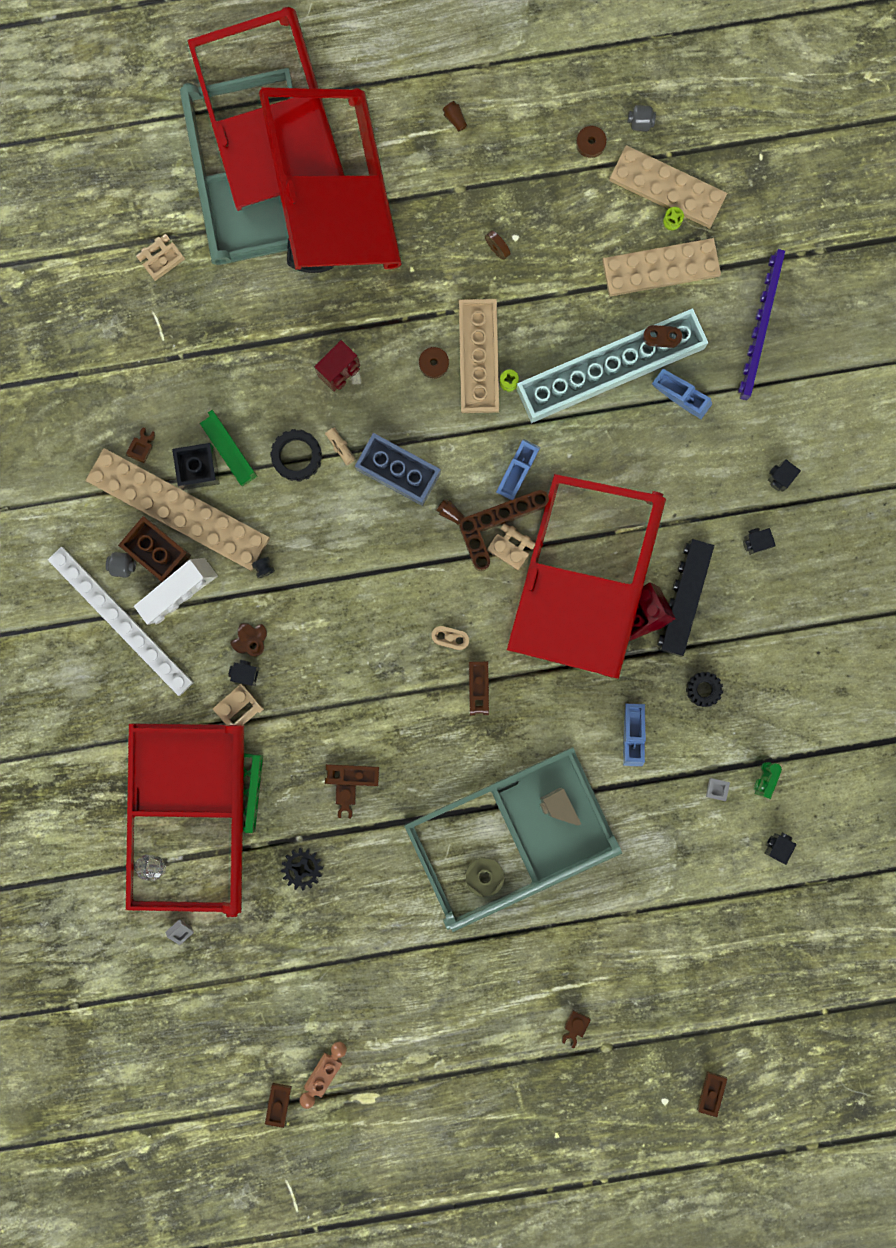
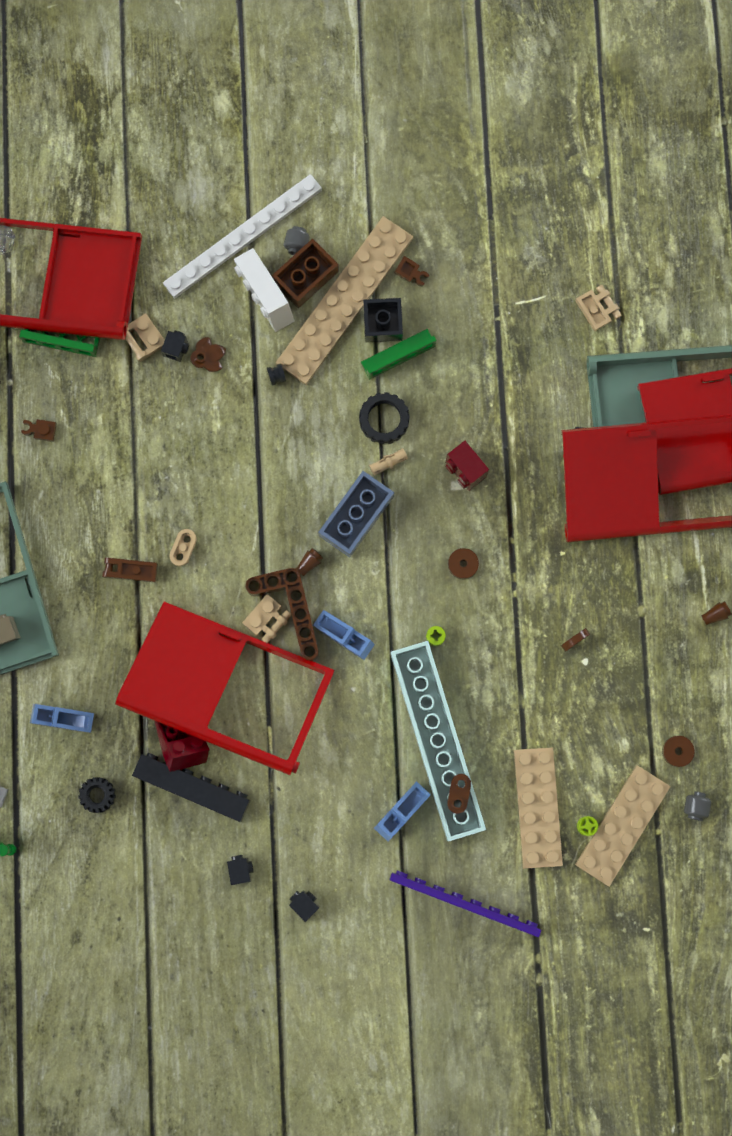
camera: 90 degrees right, 5 degrees down
reddish brown plate [325,764,379,786] -> none
tan plate [459,299,499,413] -> none

